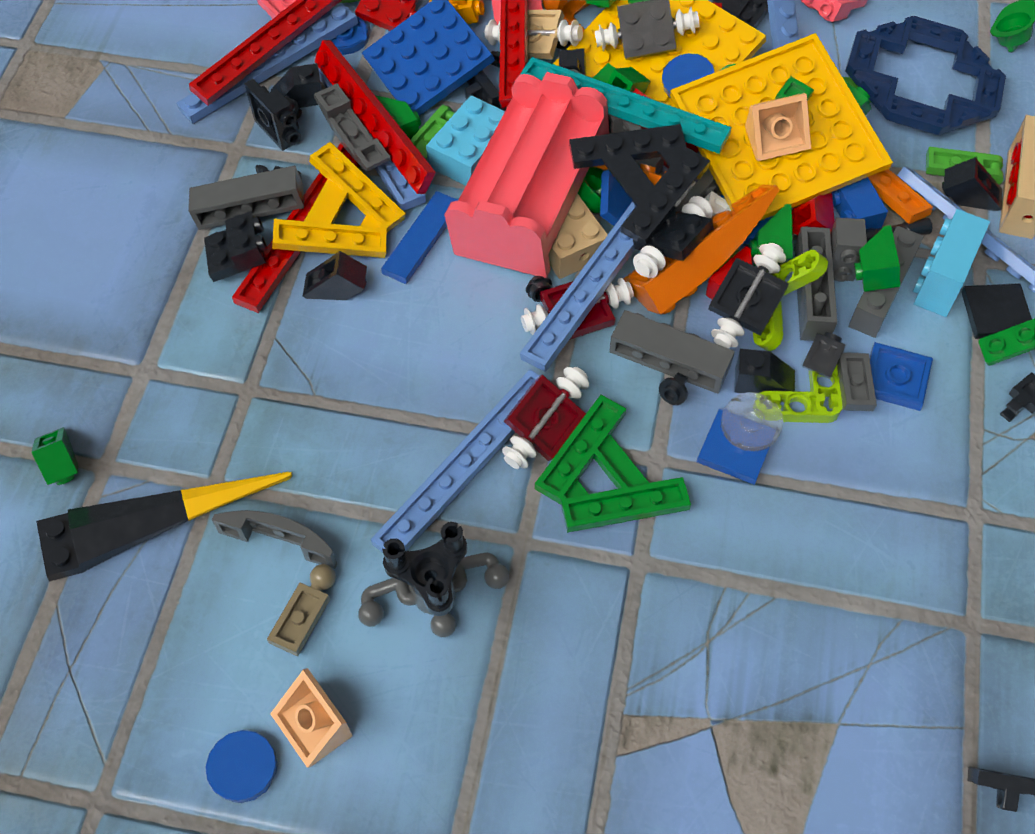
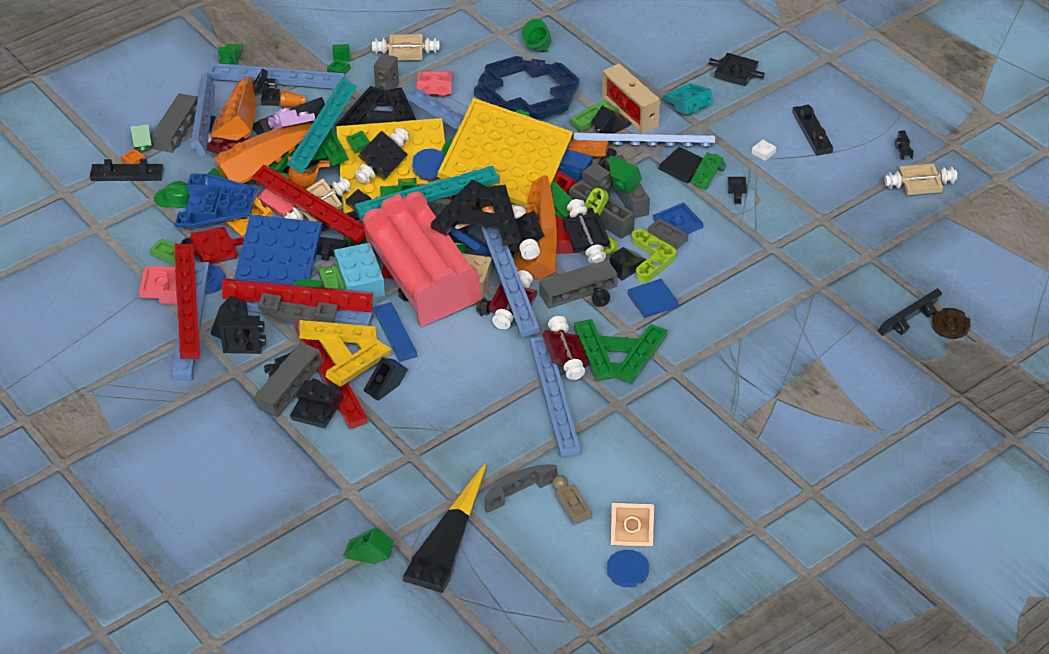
camera: 50 degrees left, 15 degrees down
wheel [358,522,510,637] -> none
clear tile [721,392,783,451] -> none
light nougat slope [745,93,811,161] -> none
green tile [775,76,814,101] -> none
black bracket [802,332,846,379] -> none
medium azure brick [913,209,990,317] -> none

